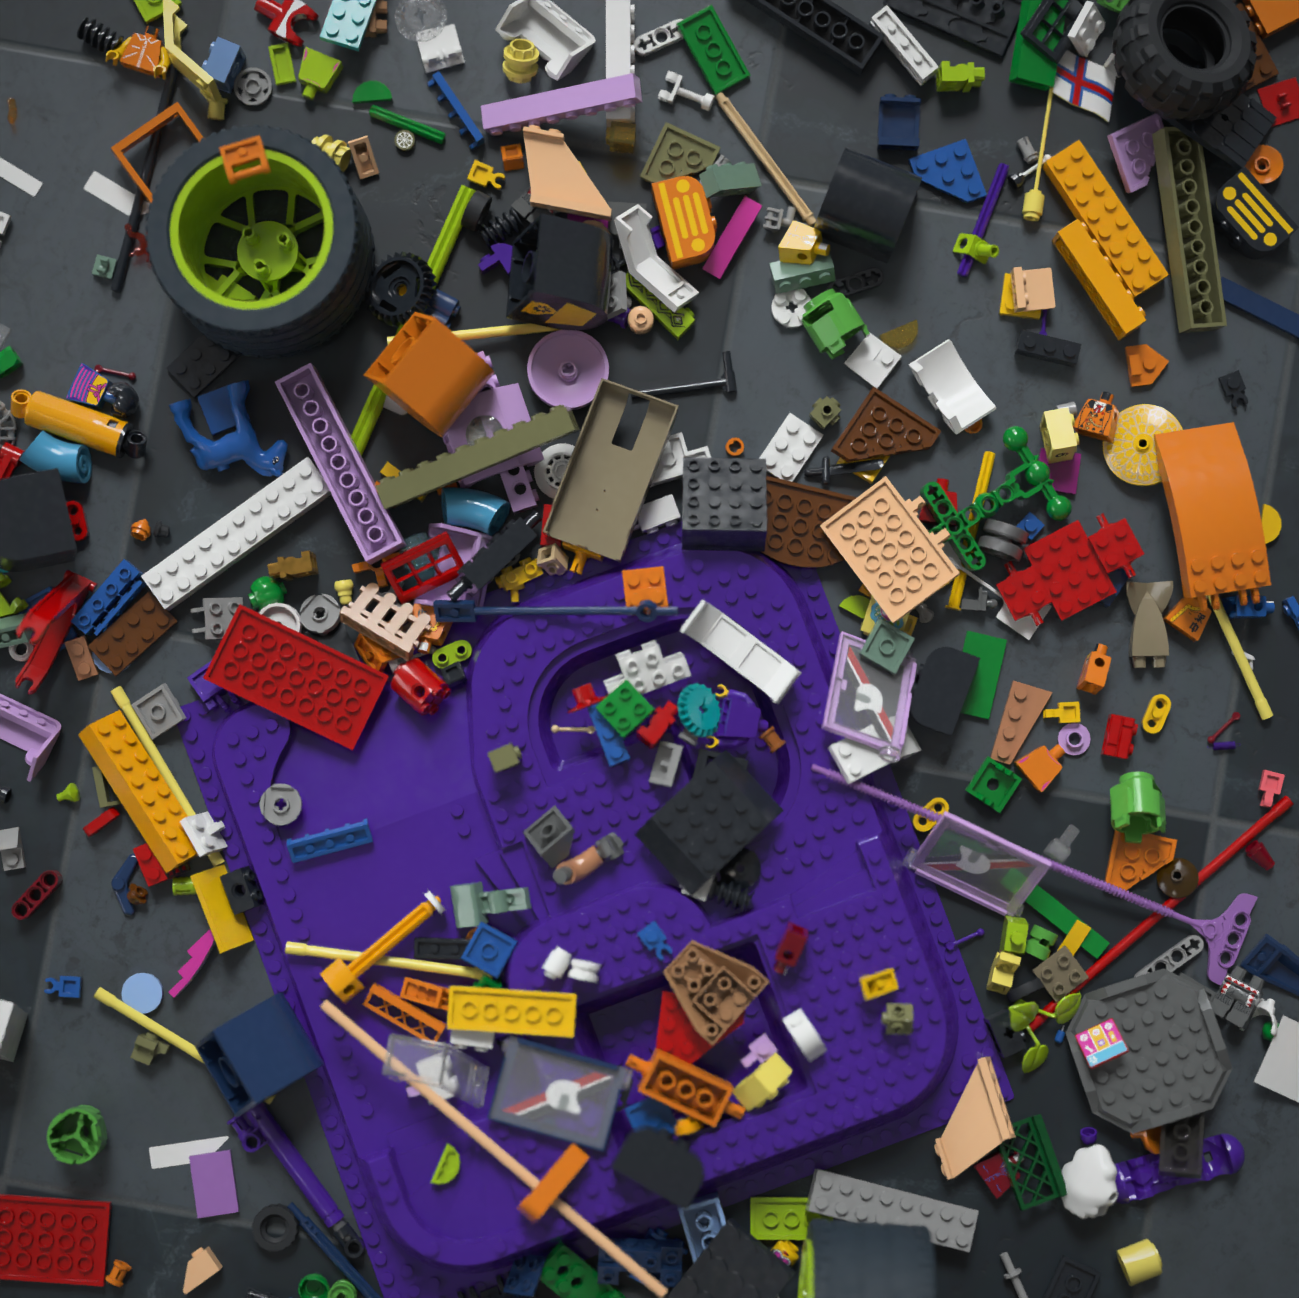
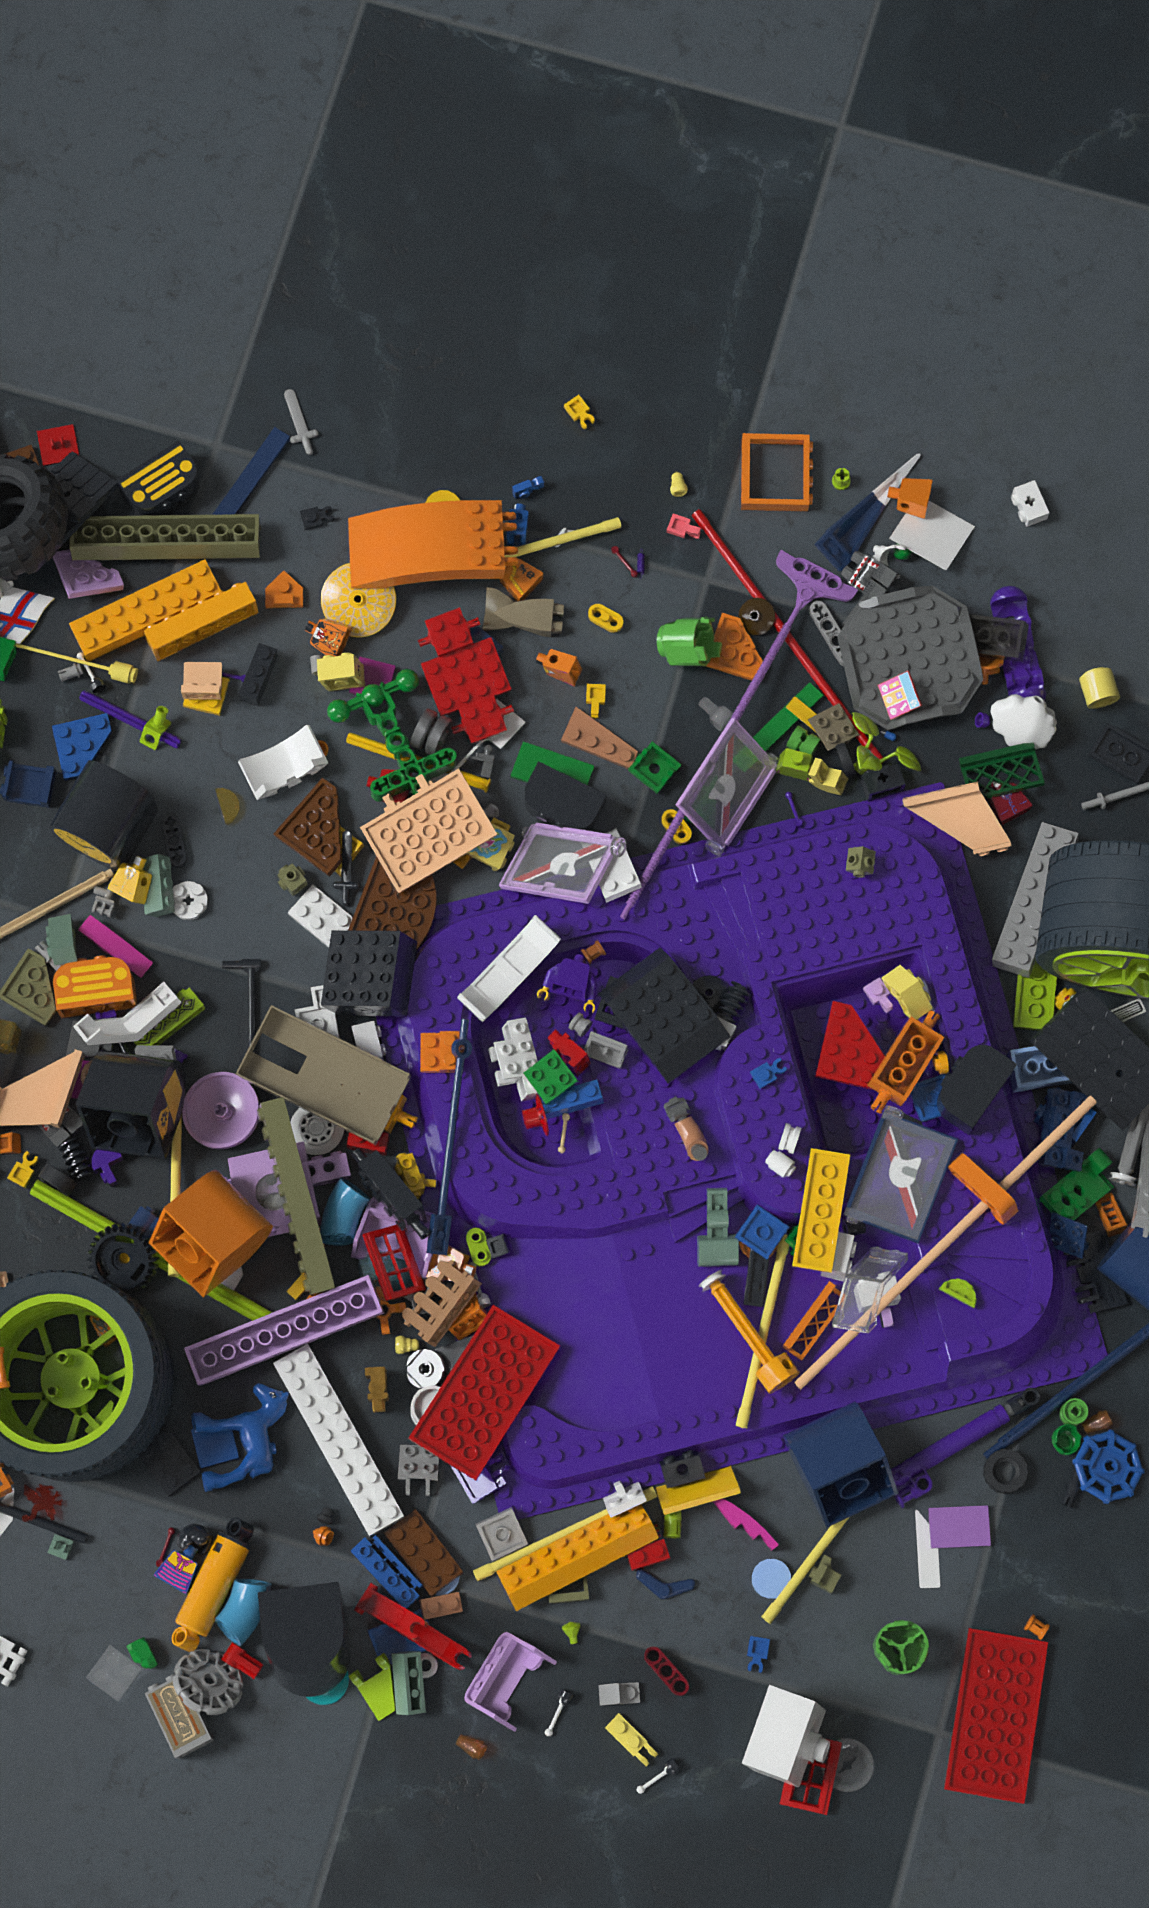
camera: 85 degrees left, 10 degrees down
red beam [83,806,120,838] -> none
reddish brown plate [127,883,148,905] -> none
light nougat slope [183,1246,223,1294] -> none
green plant [247,576,287,611] -> none
light grey plate [260,784,302,825] -> none
blue hinge [287,818,373,863] -> none
red cylinder [391,658,452,716] -> none
orange slope [400,977,450,1011] -> none
olive brick [488,743,523,773] -> none
dark grey slope [523,805,575,868] -> none
tan brick [536,543,569,576] -> none
light nougat head [628,306,654,334] -> none
medium nougat wedge [664,940,769,1045] -> none
teal gear [678,683,722,737] -> none
orange bush [725,437,744,456] -> none
dark red torso [774,921,808,974] -> none
white brick [783,1008,827,1062] -> none
bright green piece [801,288,870,360] -> none
lime tile [839,595,870,620] -> none
white plate [844,332,902,389] -> none
sand green plate [859,618,915,675] -> none
yellow slope [860,968,899,1000] -> none
orange torso [1014,744,1066,793] -> none
blue plate [1016,512,1045,541] -> none
lavender piece [1058,723,1091,755] -> none
red brick [1101,714,1138,759] -> none
orange dish [1244,145,1283,184] -> none
dark red cone [1245,840,1275,871] -> none

